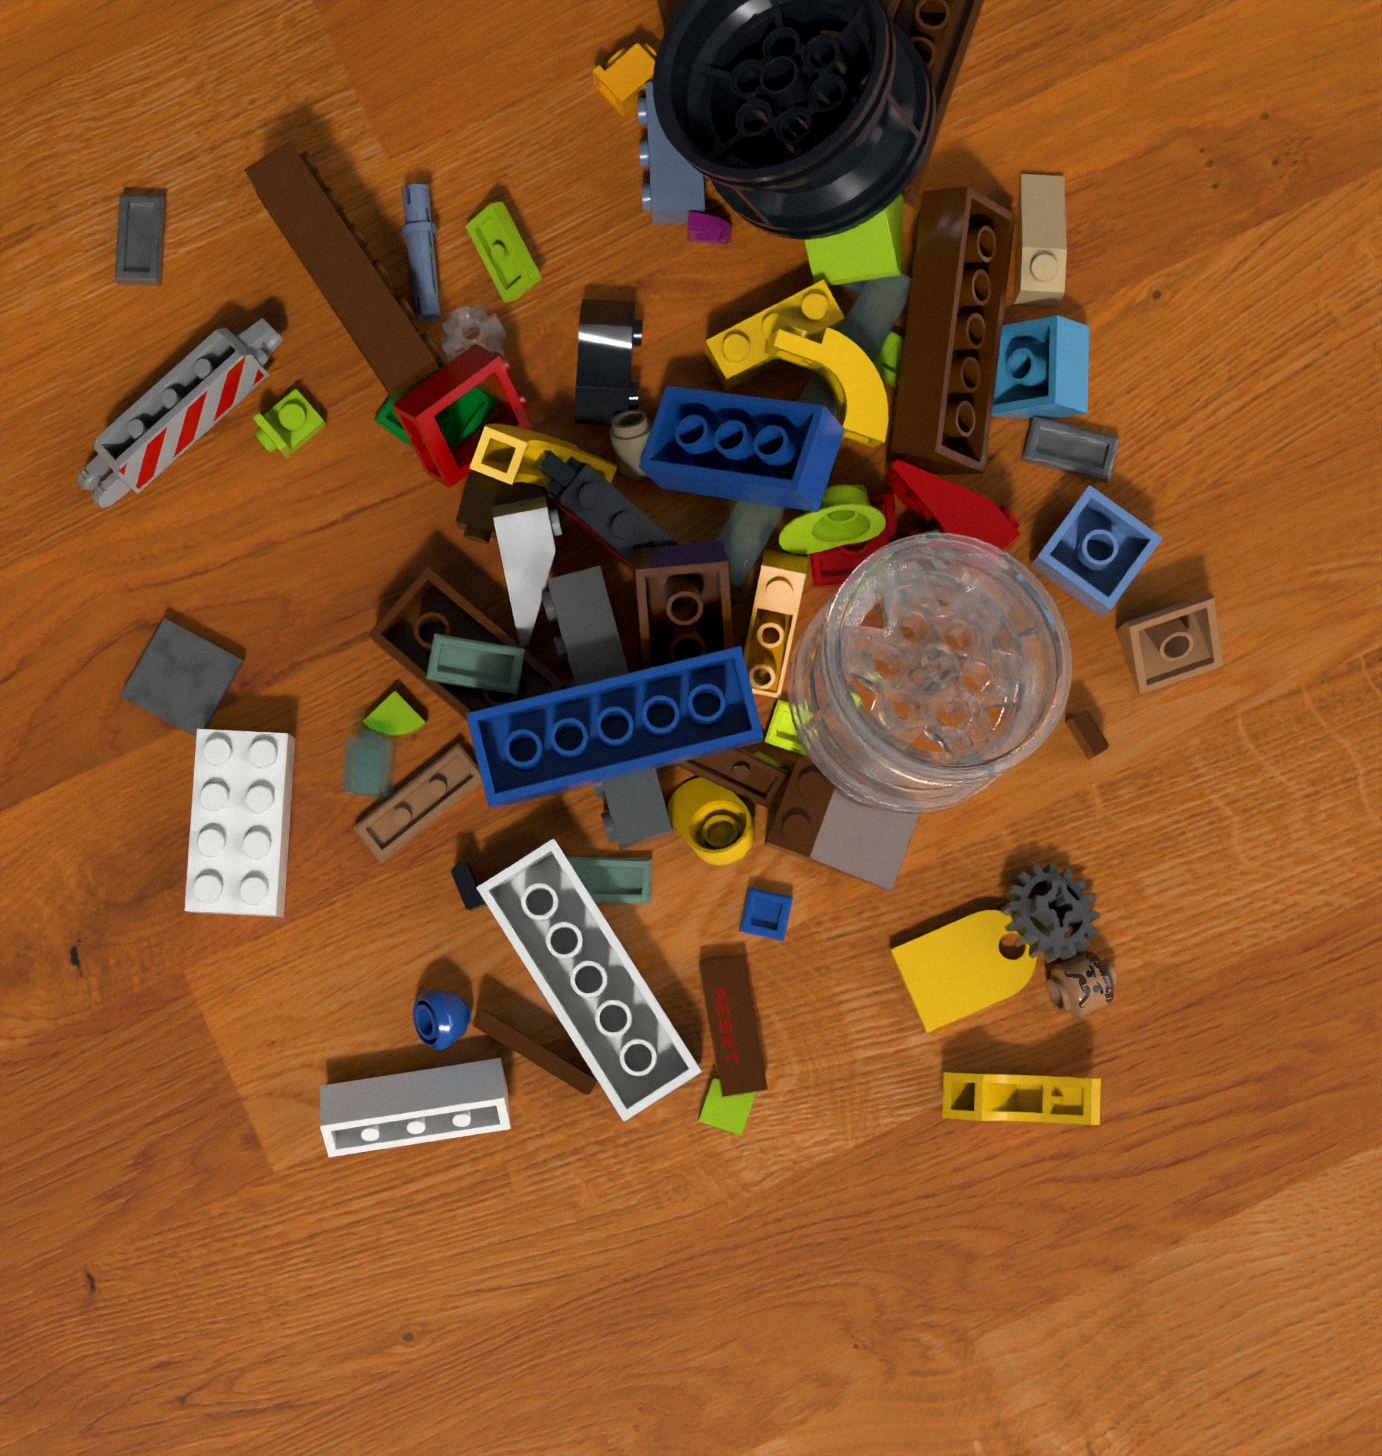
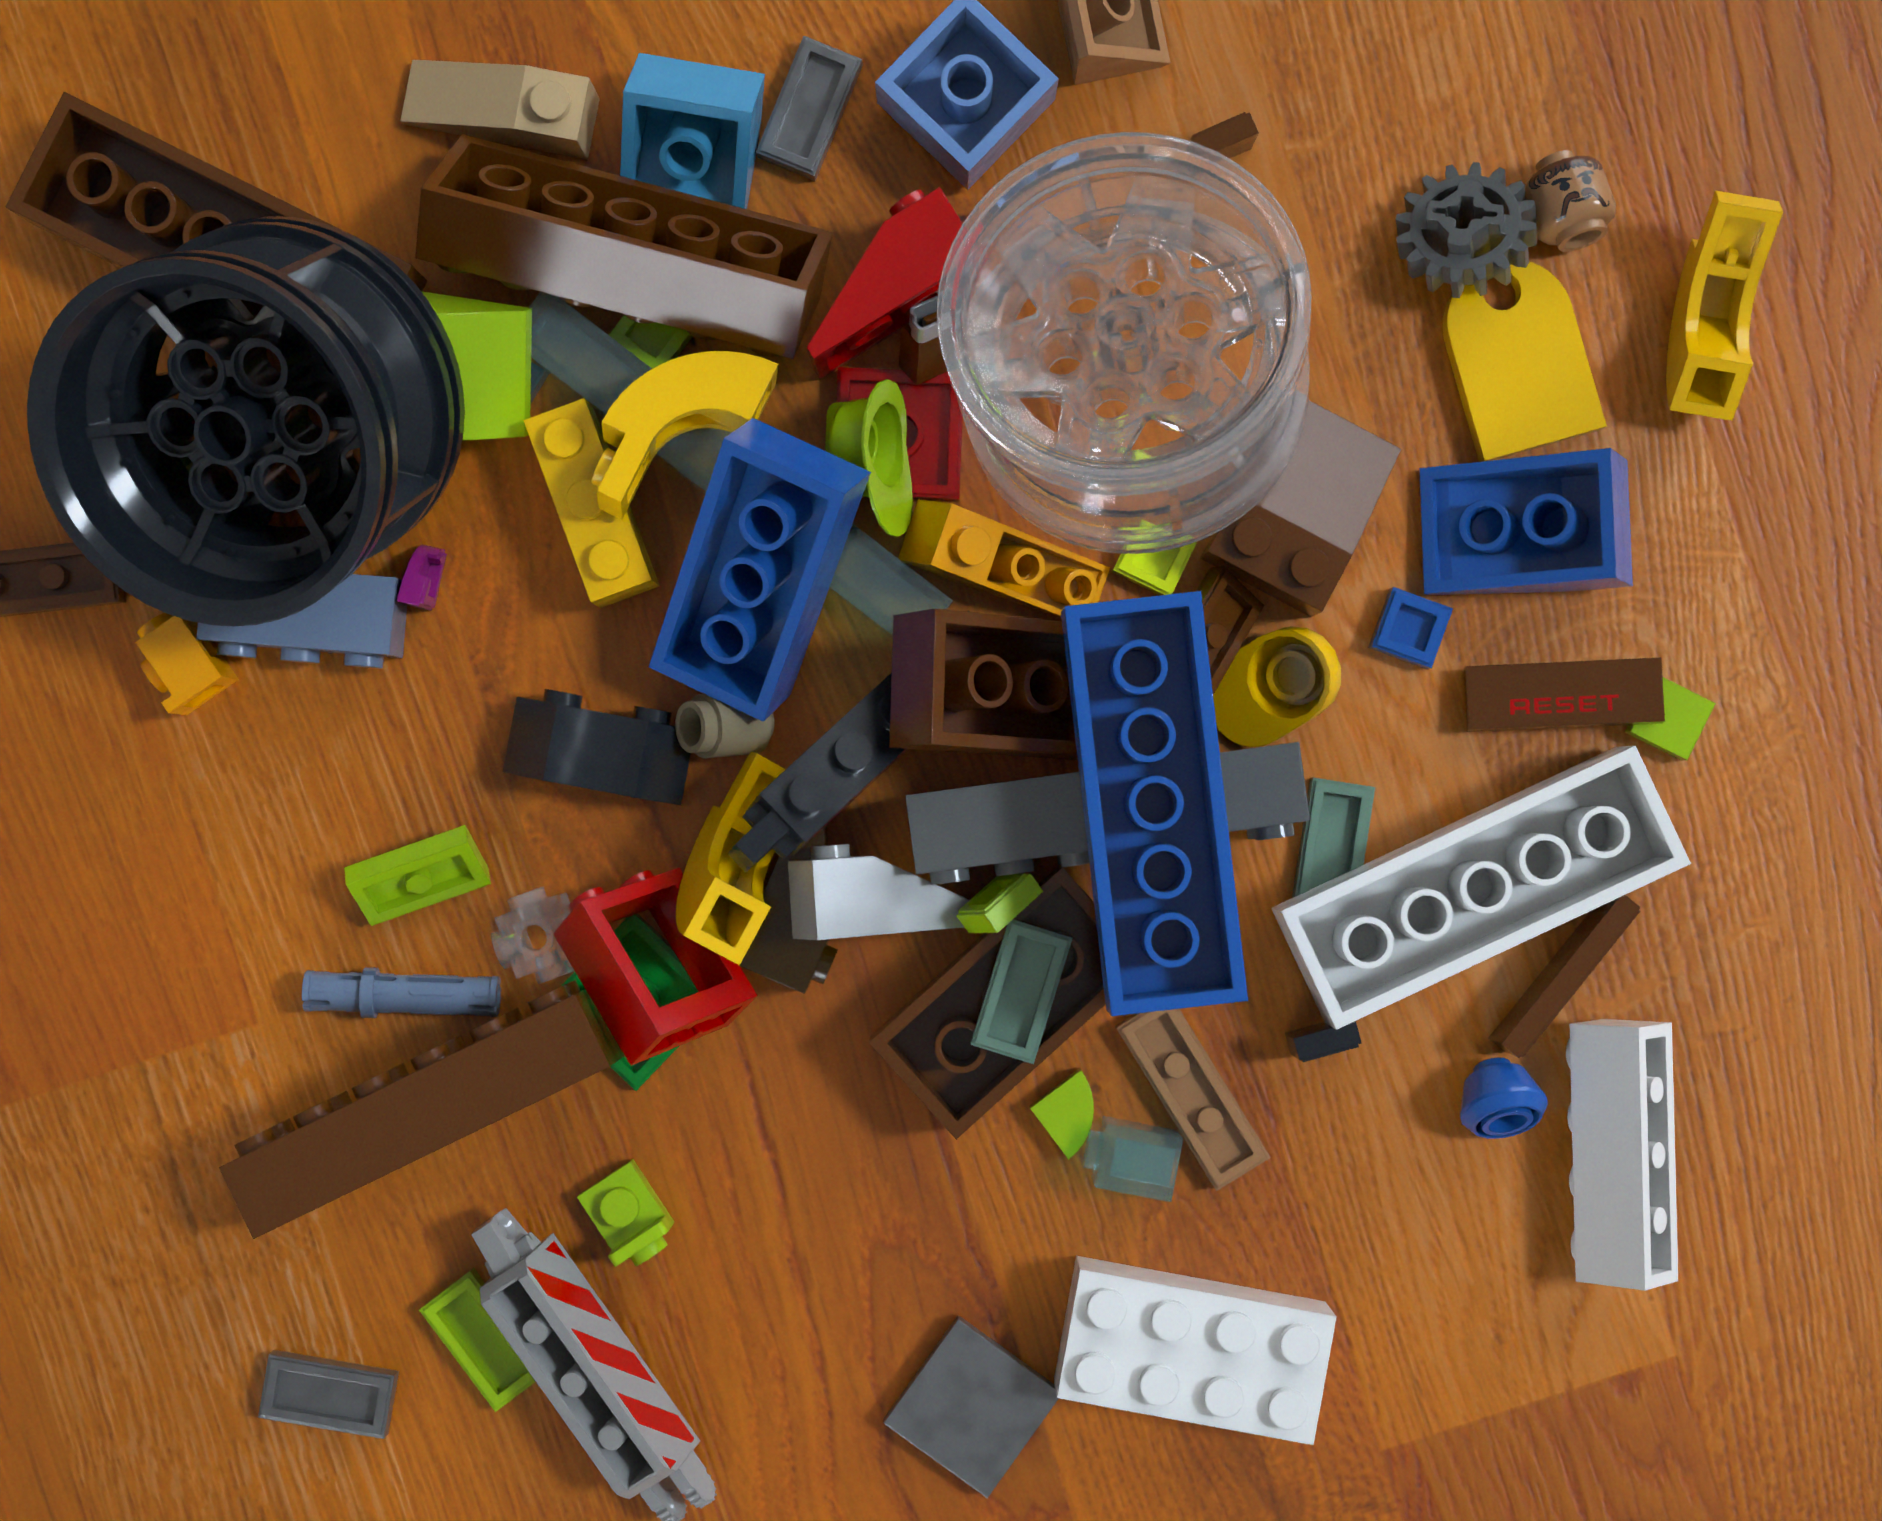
camera: 75 degrees left, 5 degrees up
none -> lime tile [419,1268,536,1412]
none -> lime tile [956,873,1043,933]
none -> blue slope [1419,448,1633,595]

